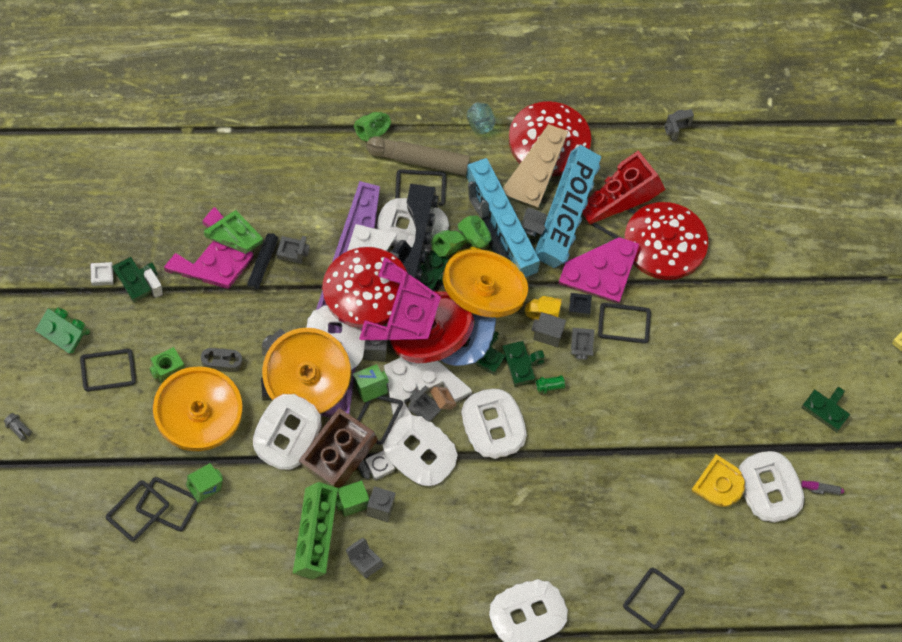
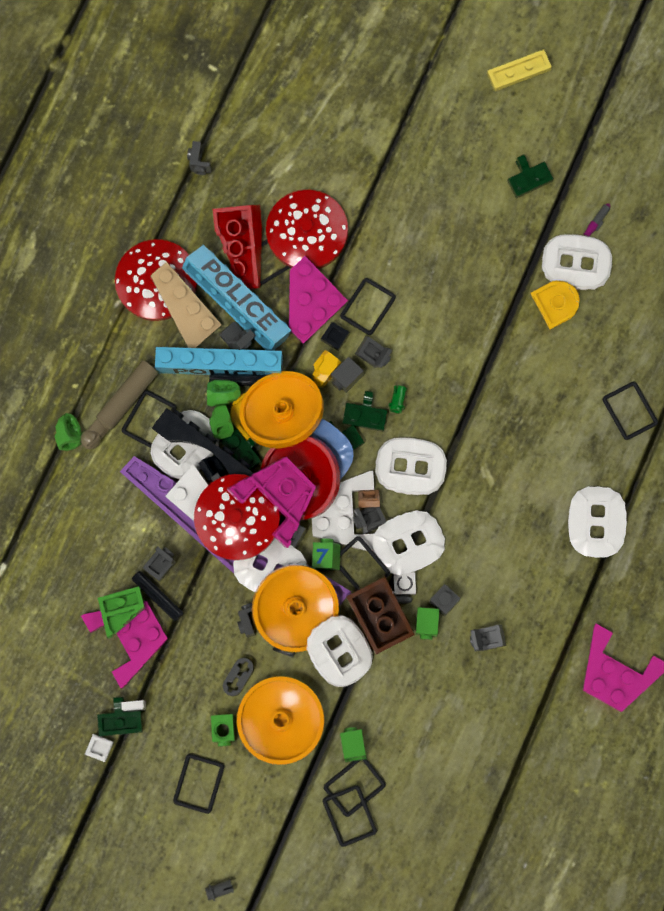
camera: 50 degrees left, 15 degrees up
green bracket [35,307,90,354] -> none
bright green brick [293,482,338,579] -> none
clear light blue head [466,103,496,134] -> none
dark grey piece [468,181,489,219] -> none

